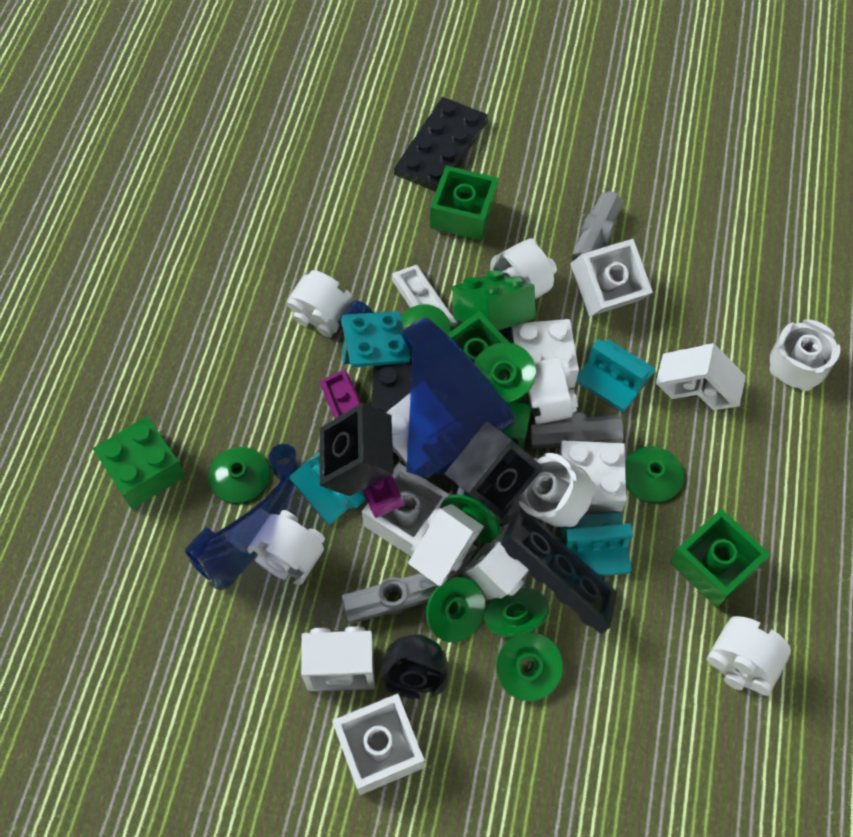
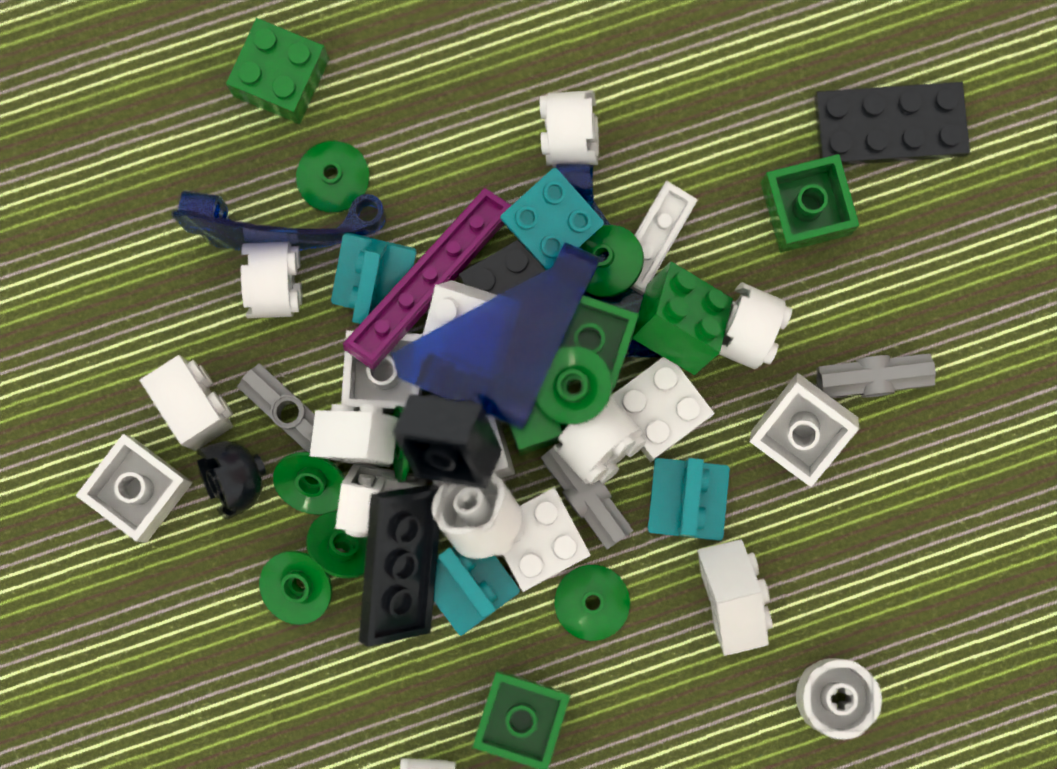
camera: 60 degrees right, 20 degrees up
black brick [320,403,394,496] -> none

